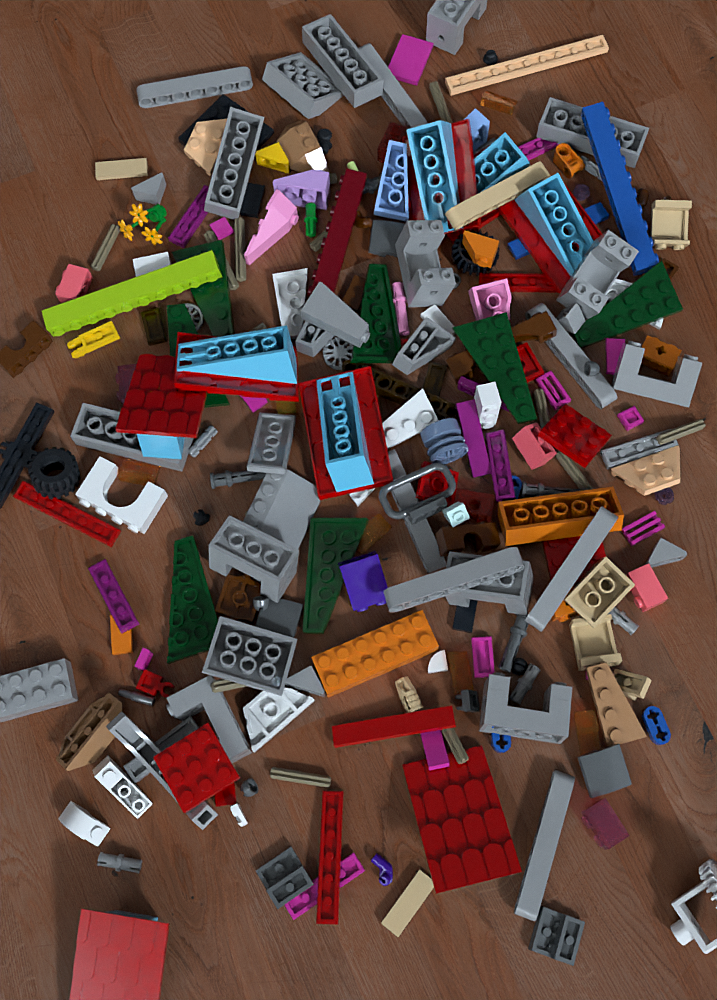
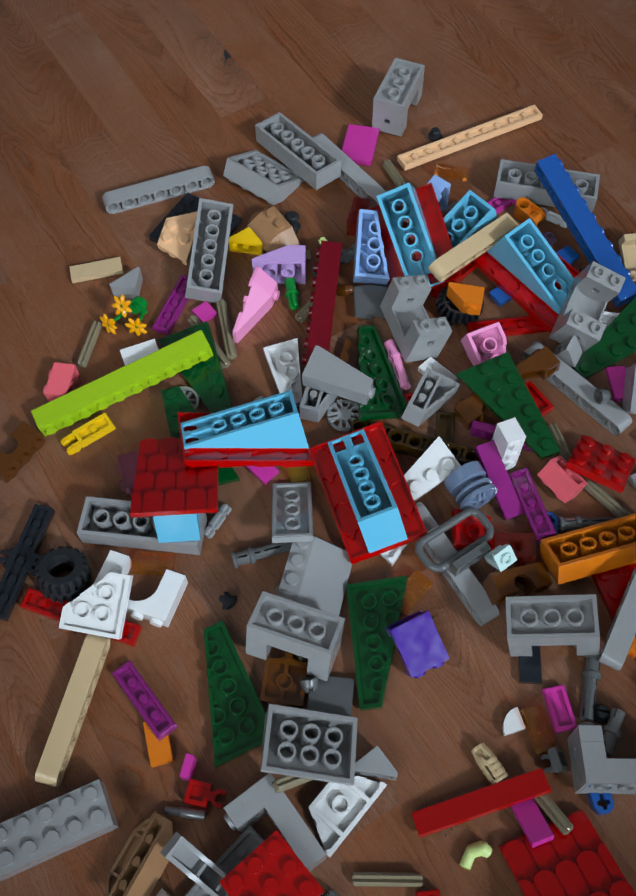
camera: 10 degrees left, 10 degrees down
dark brown tile [141,308,167,346] -> none
black tile [240,183,265,218] -> none
orange brick [311,610,439,698] -> none
light grey beam [383,547,524,612] -> none
dark pink tile [535,371,571,410] -> none
none -> tan beam [35,634,111,787]
none -> white plate [59,572,133,640]
none -> yellowish green arm [459,840,492,870]

